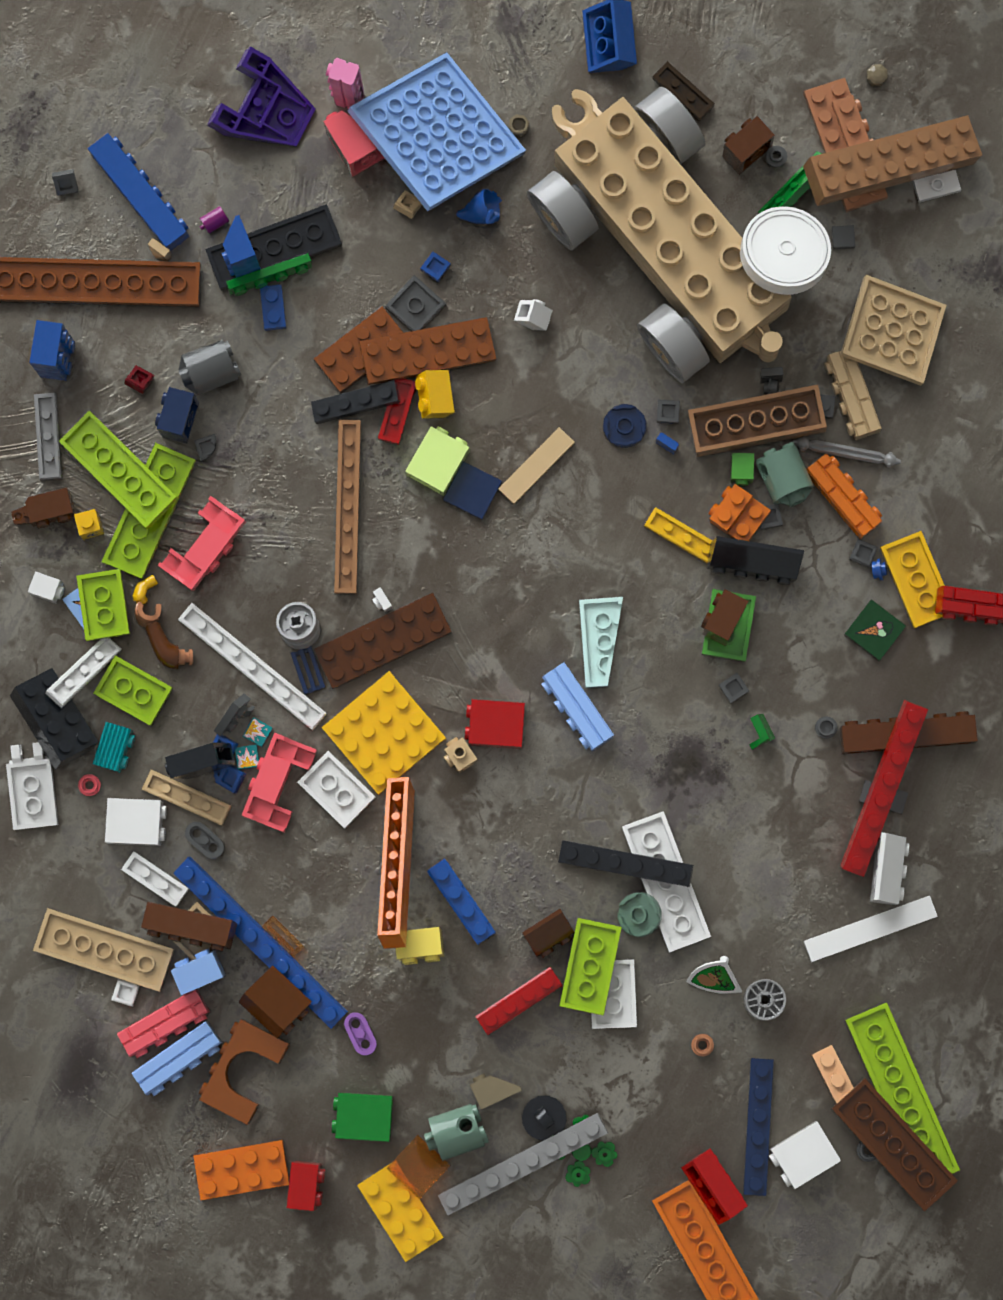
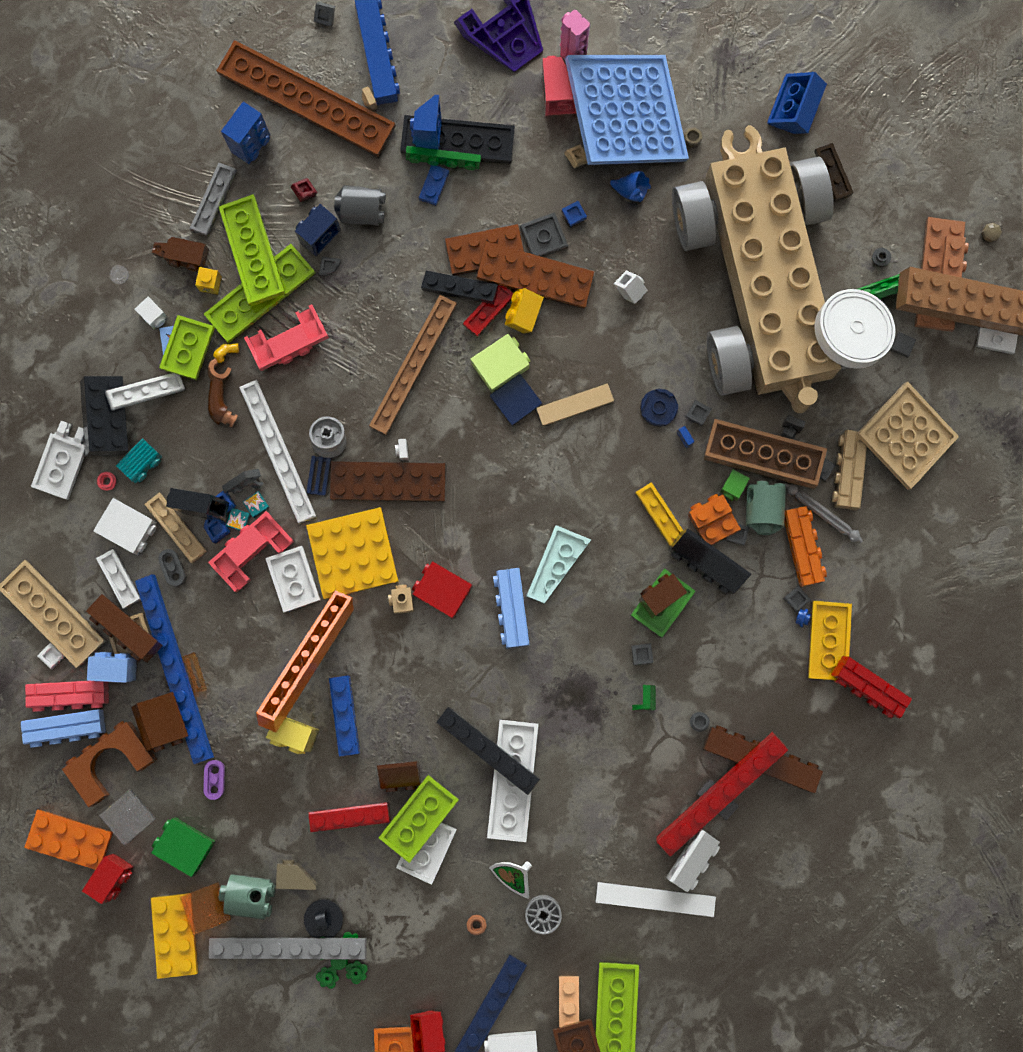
camera: 20 degrees right, 0 degrees up
lime plate [93,655,173,726] -> none
magenta piece [199,206,229,234] -> none
sand green tile [618,892,662,937] -> none
reddish brown brick [722,116,775,175] -> none
dark green tile [844,599,906,661] -> none
none -> clear plate [99,789,156,846]

